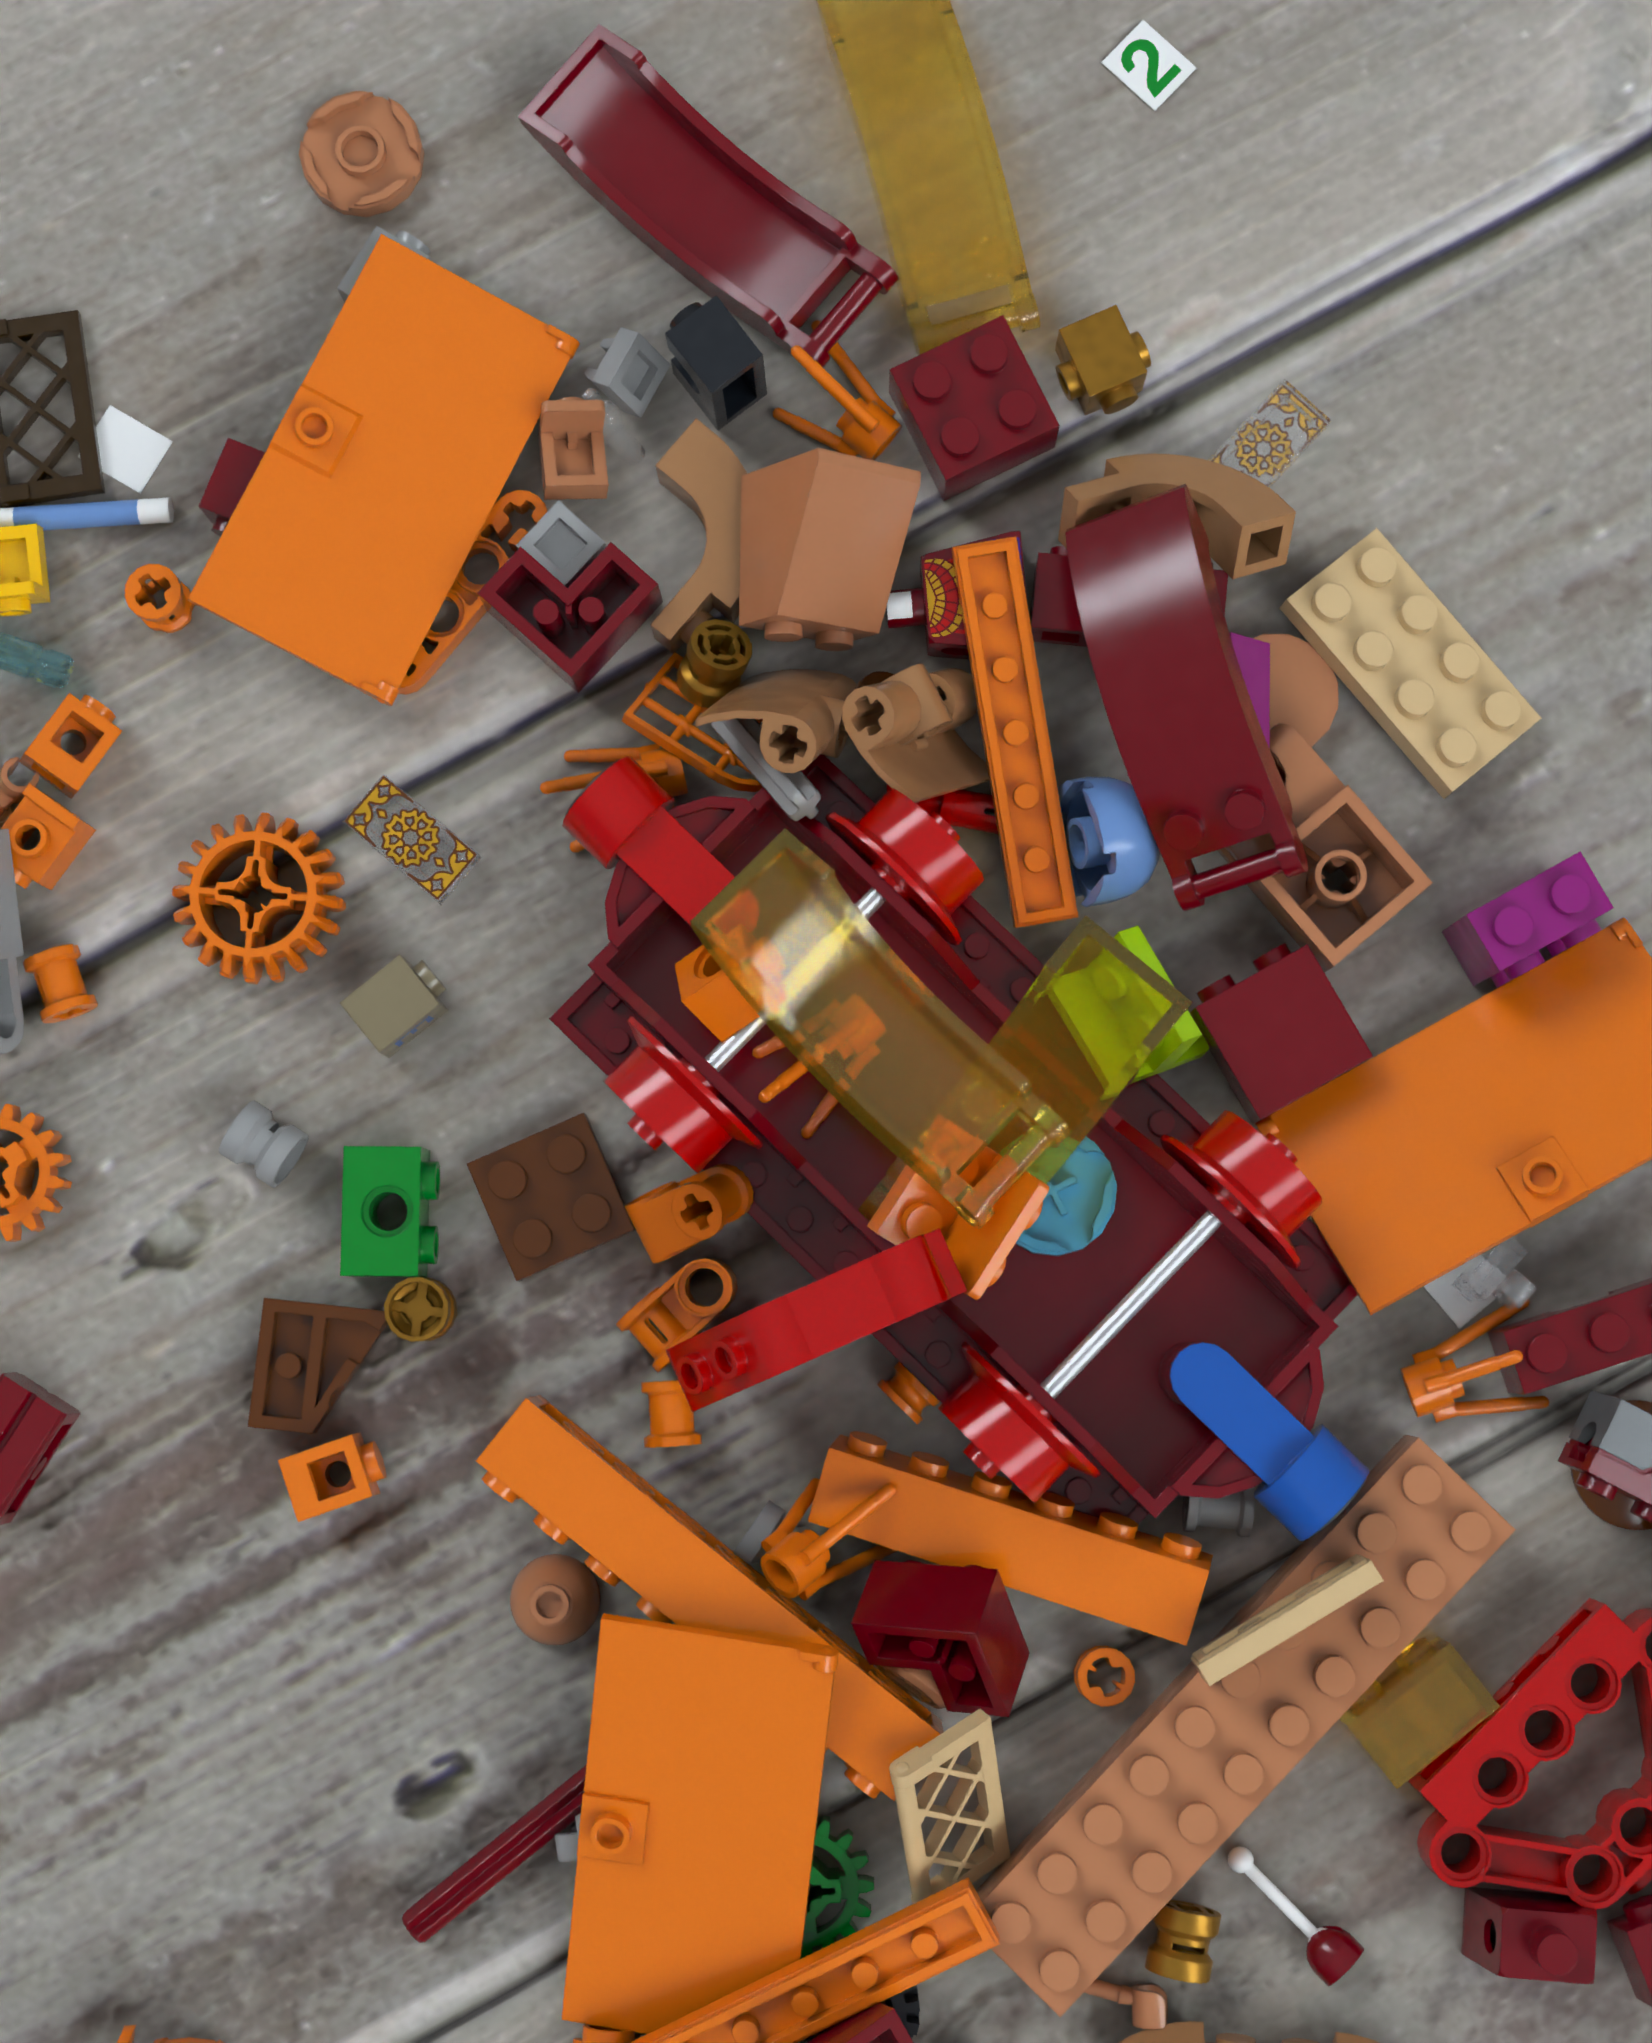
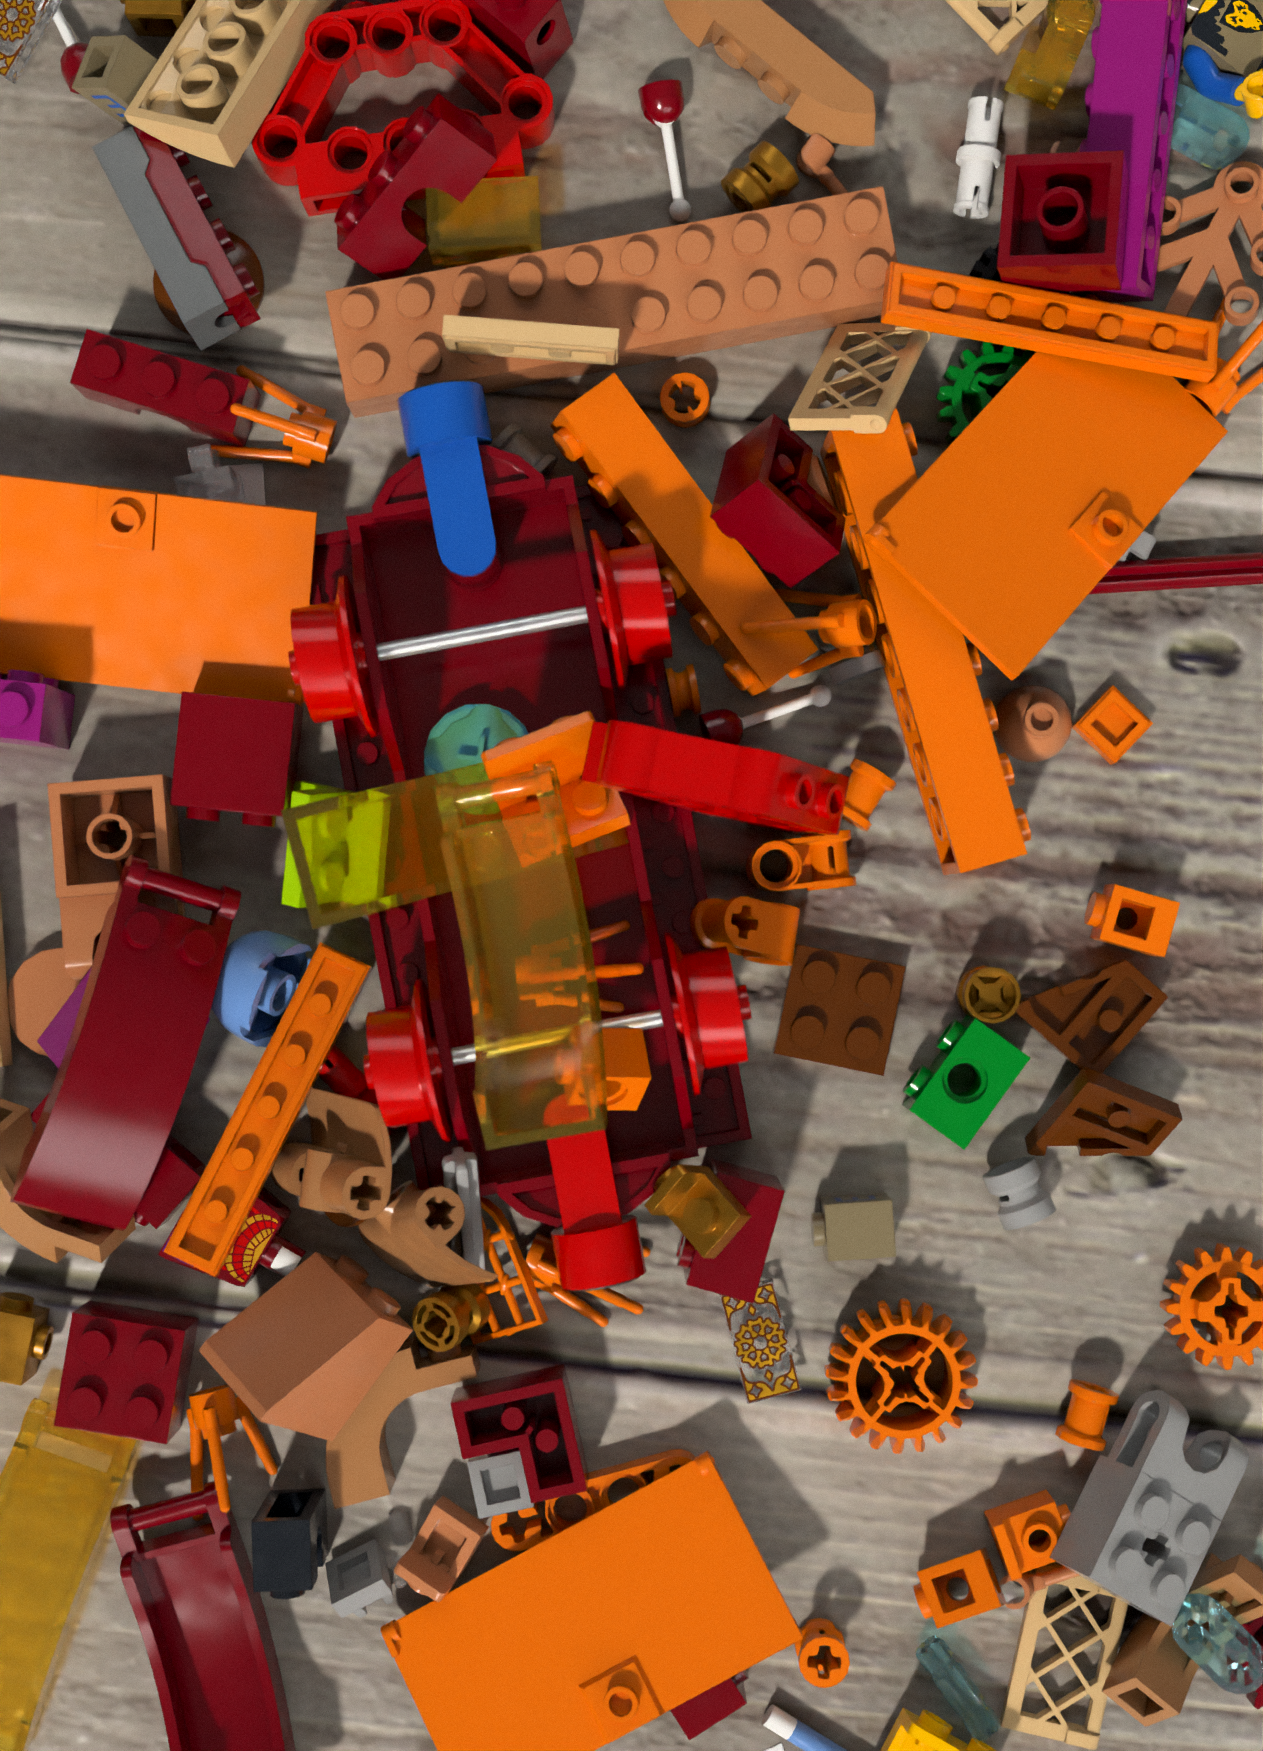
camera: 155 degrees left, 5 degrees up
none -> dark red arch [334,93,497,280]
none -> pearl gold bracket [644,1164,751,1258]
none -> dark red brick [676,1159,785,1304]
none -> hinge [699,685,832,745]
none -> reddish brown wing [1025,1066,1183,1156]
none -> orange tile [1072,685,1153,765]

